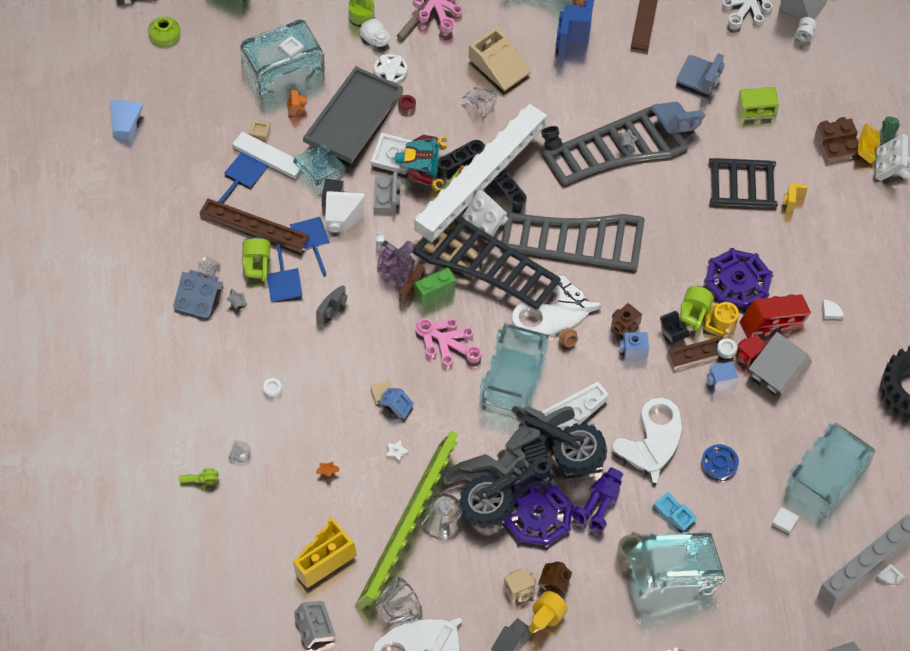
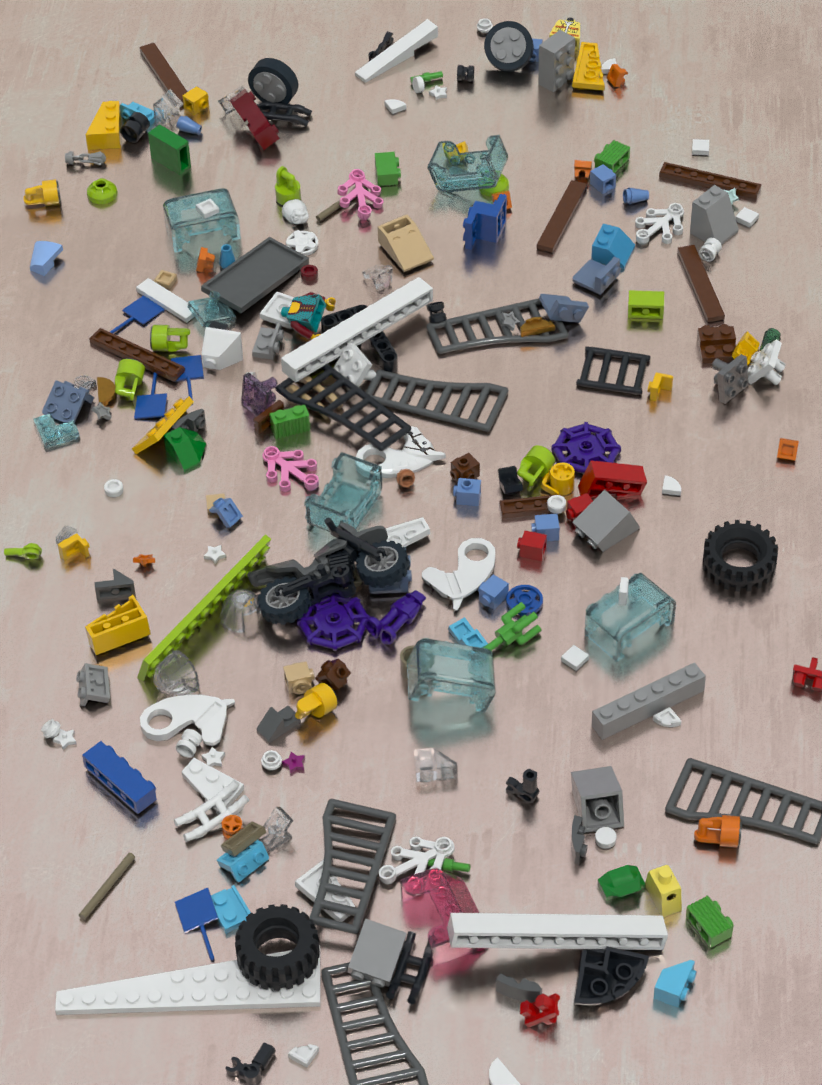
camera: 15 degrees right, 10 degrees down
none -> yellow piece [23,179,61,206]
none -> clear light blue plate [33,414,80,448]
none -> yellow bracket [58,533,90,561]
none -> dark grey slope [94,569,136,600]
none -> pearl gold tile [97,377,116,406]
none -> yellow wing [132,396,194,454]
none -> lime piece [150,325,190,352]
none -> green slope [164,427,207,472]
none -> dark azure cone [219,244,236,269]
none -> medium blue brick [478,574,509,610]
none -> bright green plant [480,602,542,656]
none -> red brick [517,531,547,561]
none -> pearl gold tile [520,317,555,337]
none -> dark azure slope [591,224,635,269]
none -> white tile [618,577,629,606]
none -> reddish brown tile [677,245,725,323]
none -> flat silver plate [712,354,749,404]

